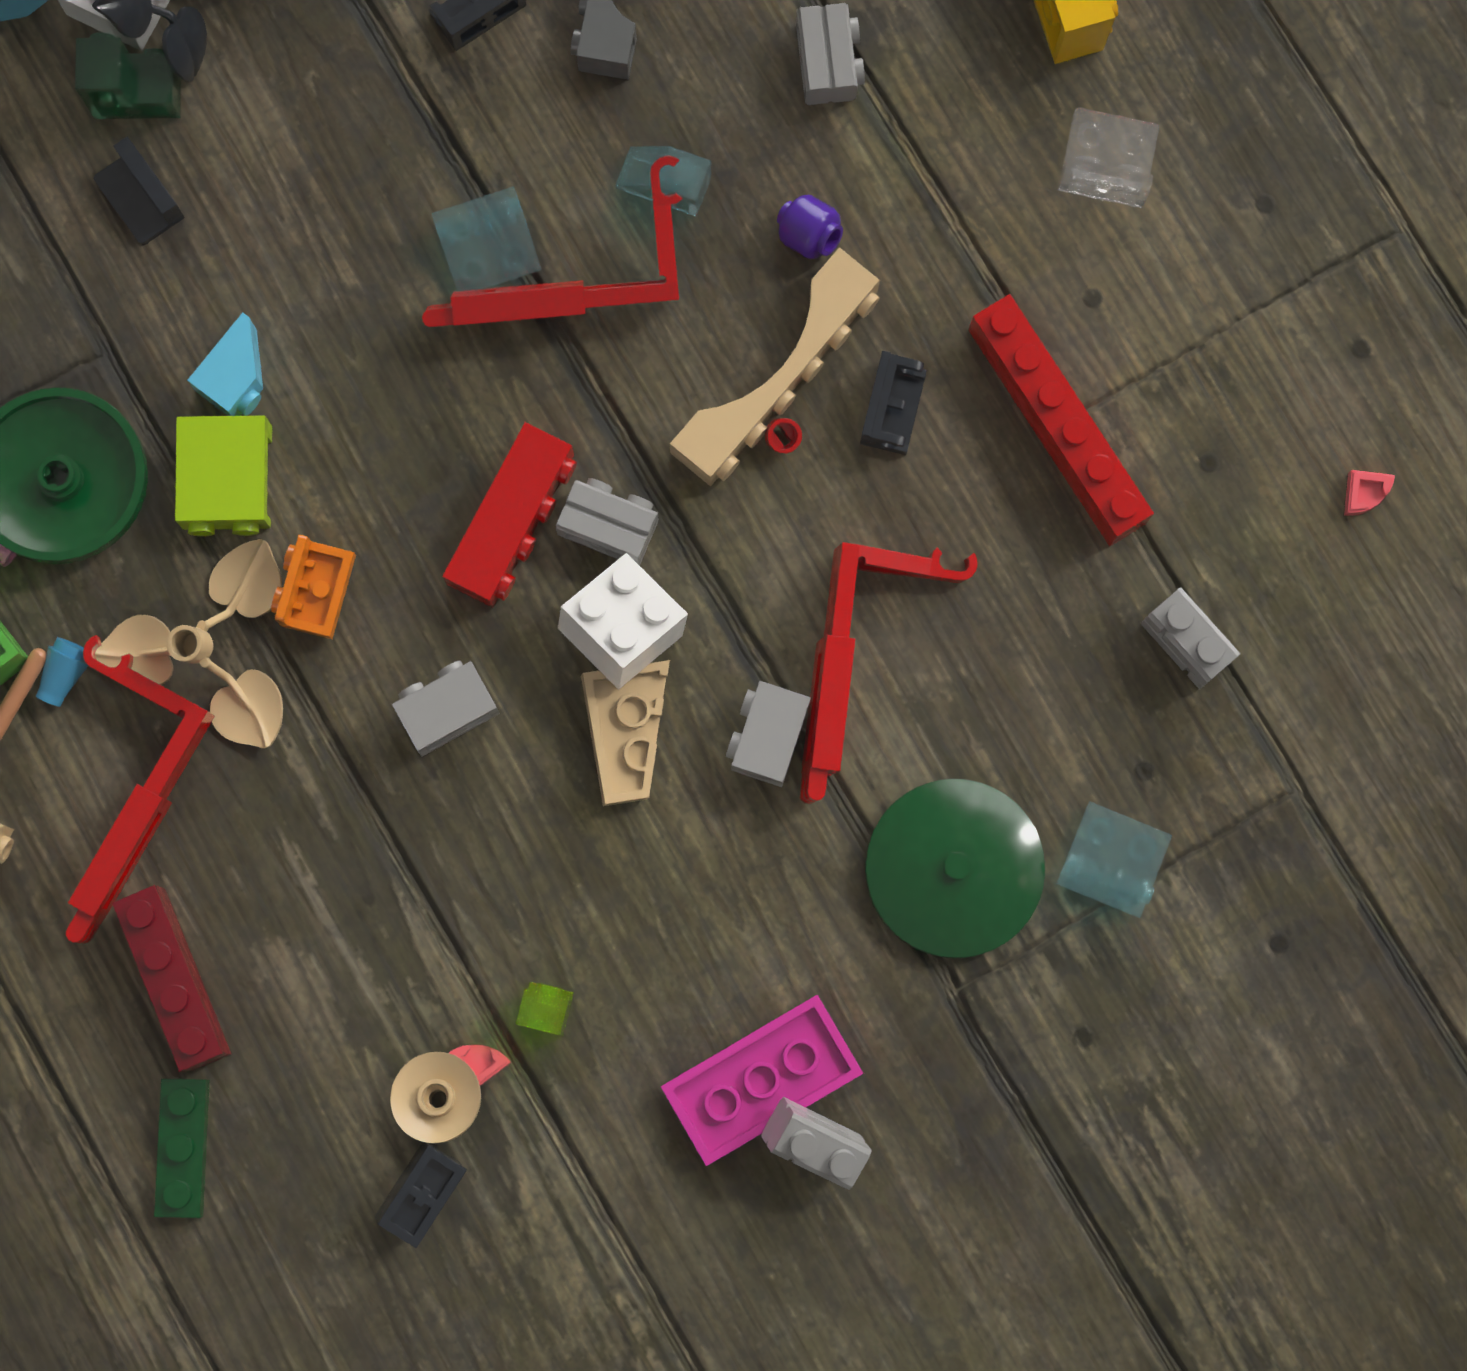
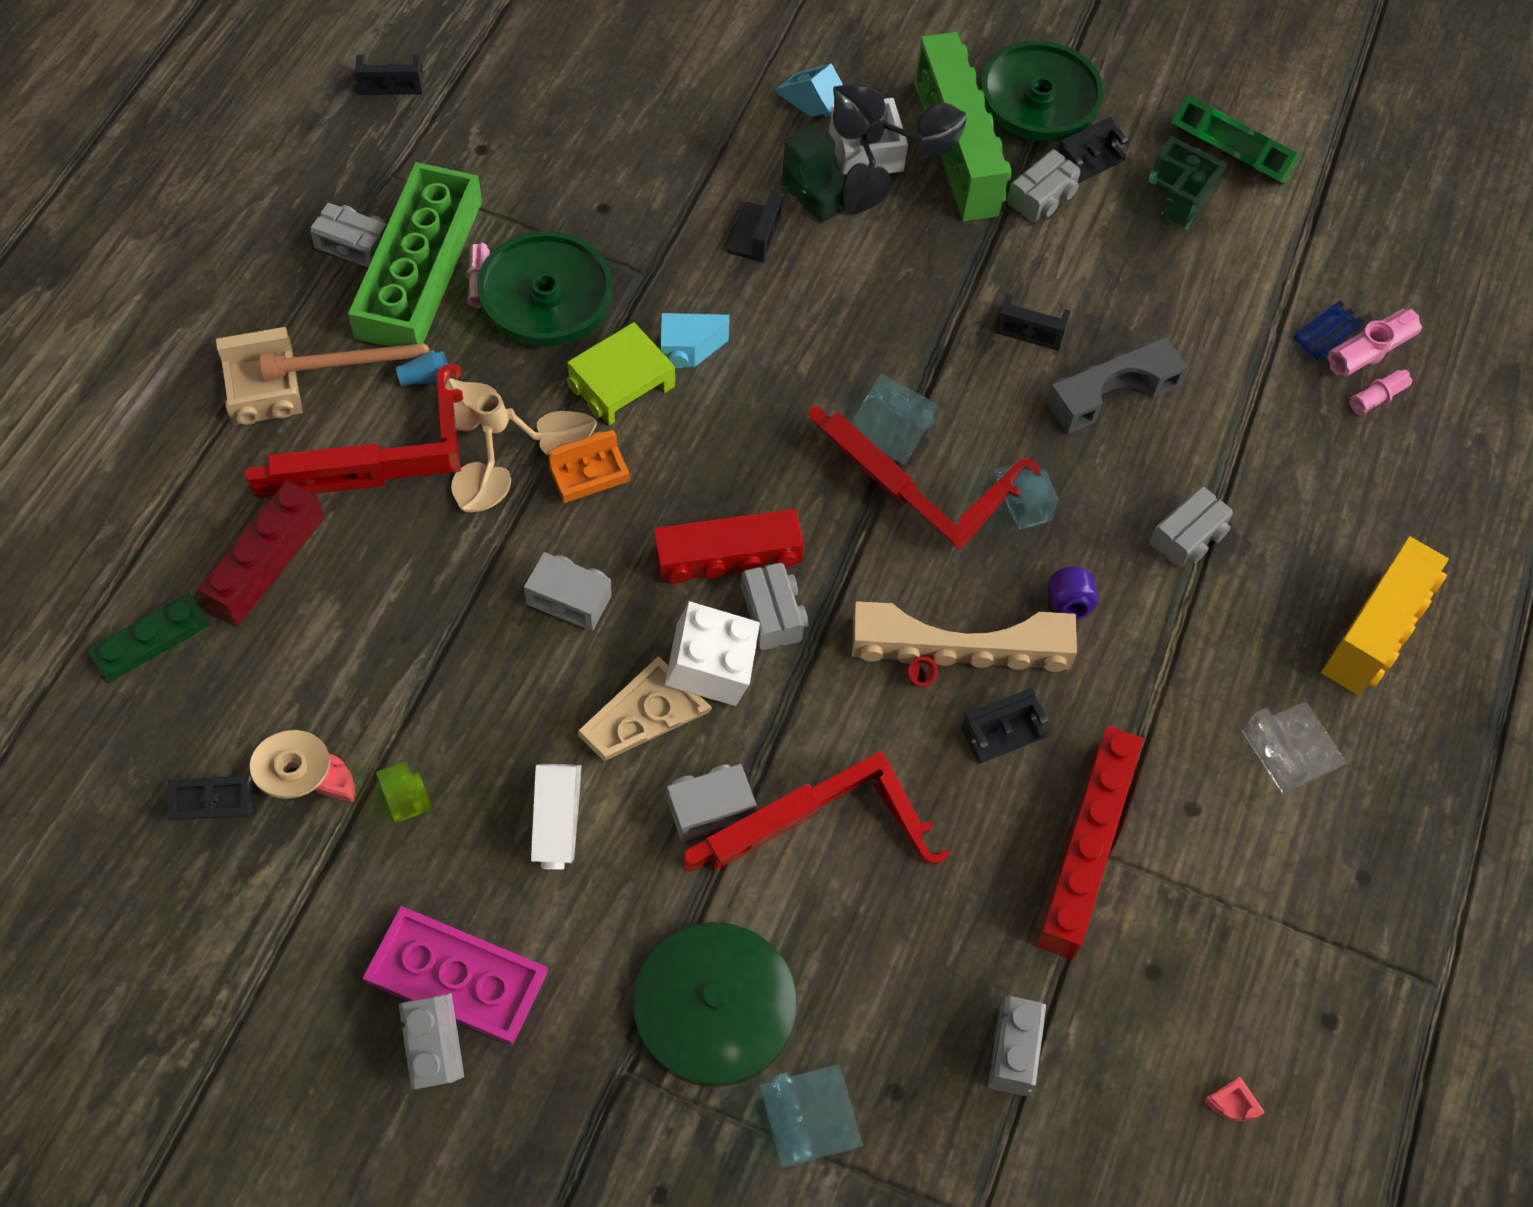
camera: 50 degrees right, 20 degrees down
none -> white slope [531,763,582,869]

